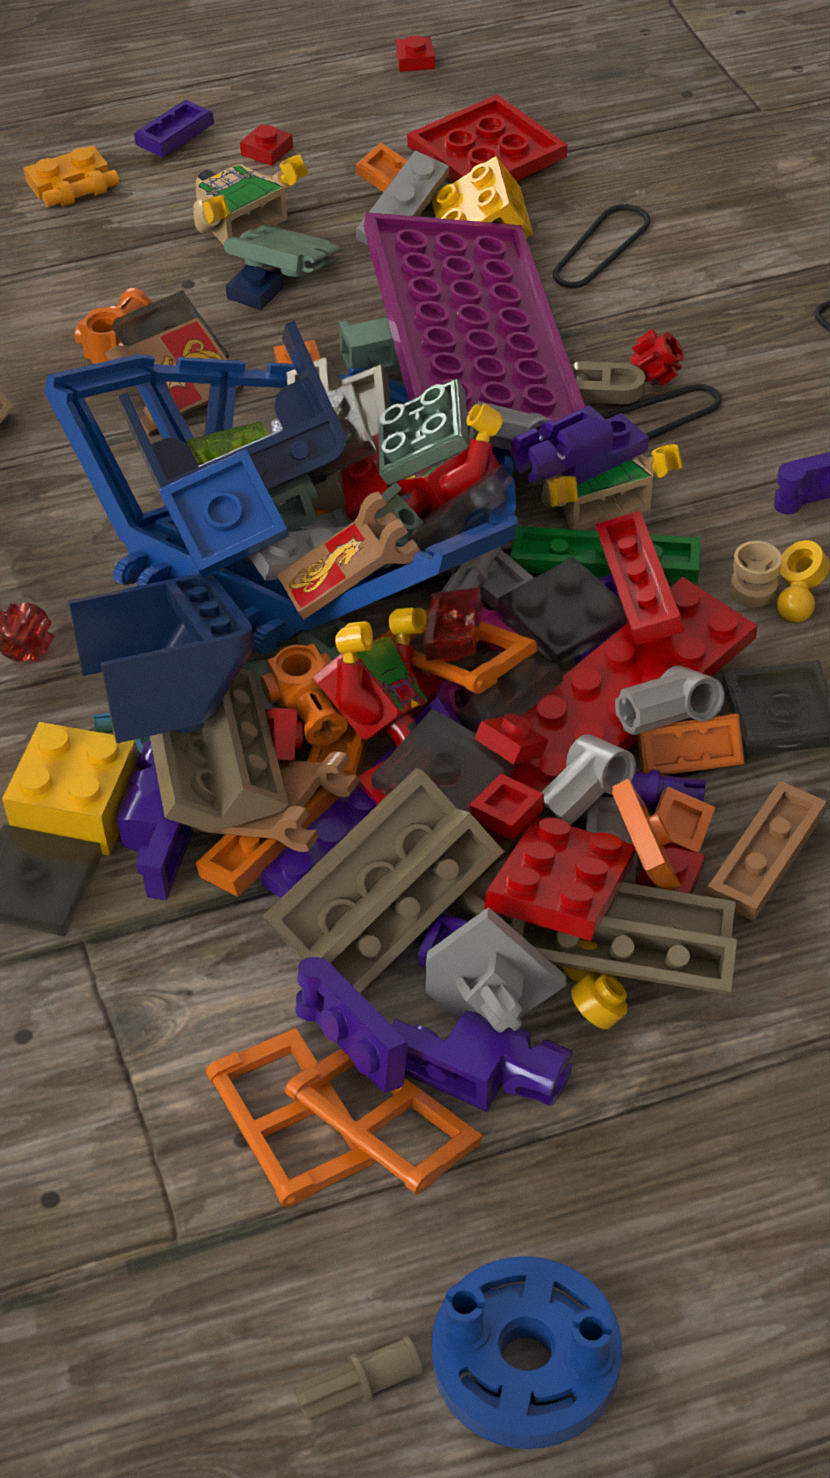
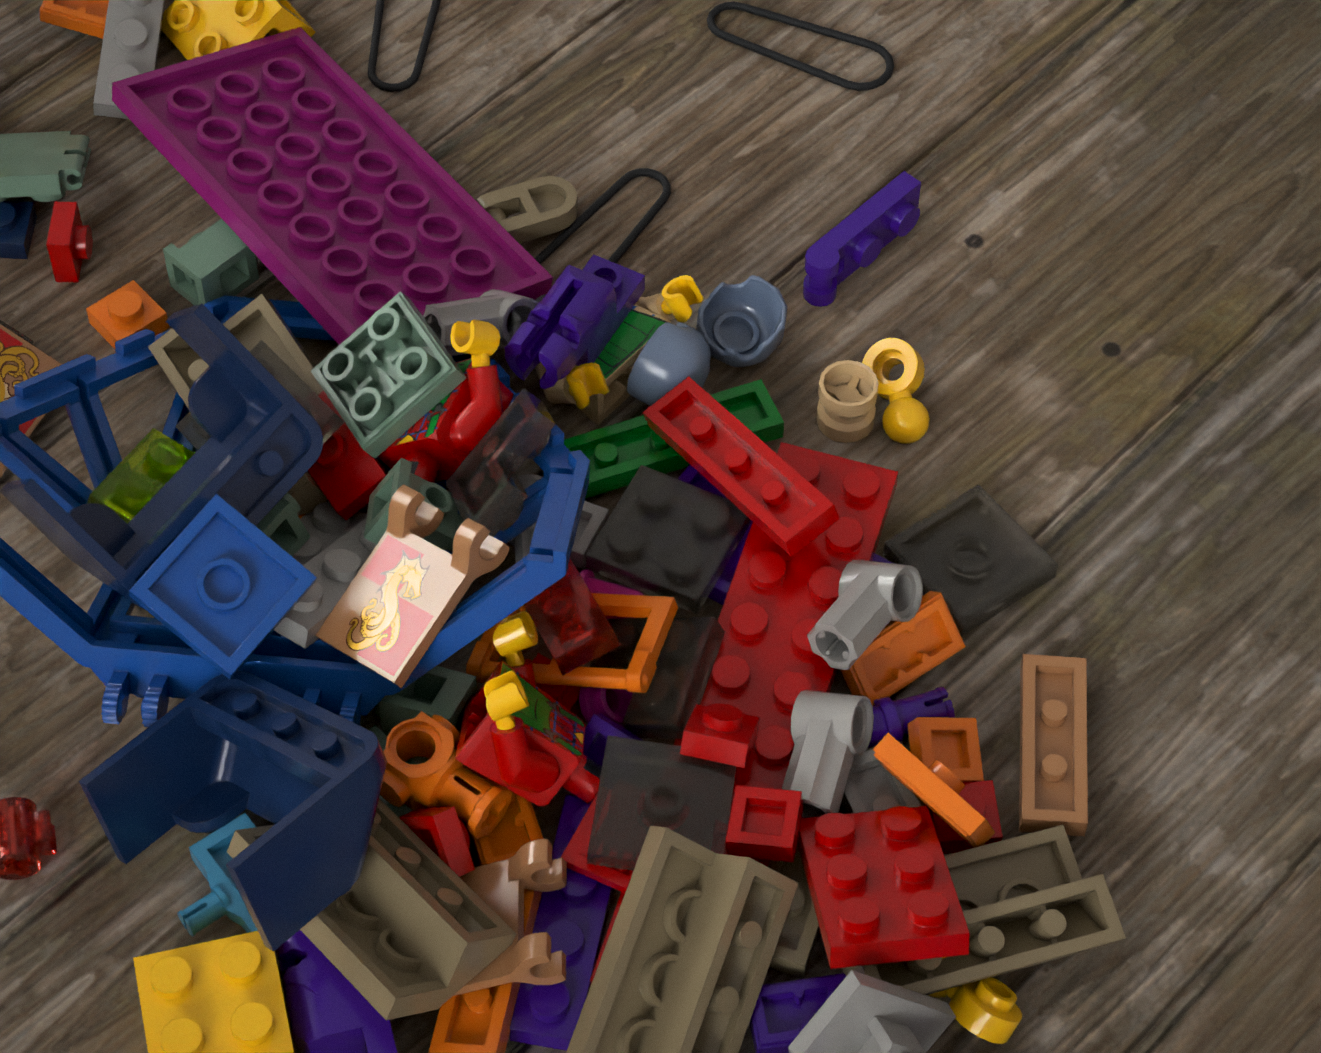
camera: 30 degrees left, 5 degrees up
red gear [630,329,684,386] -> none
none -> red plate [46,201,93,282]
none -> sand blue hair [627,322,711,406]
none -> sand blue hair [696,275,787,367]

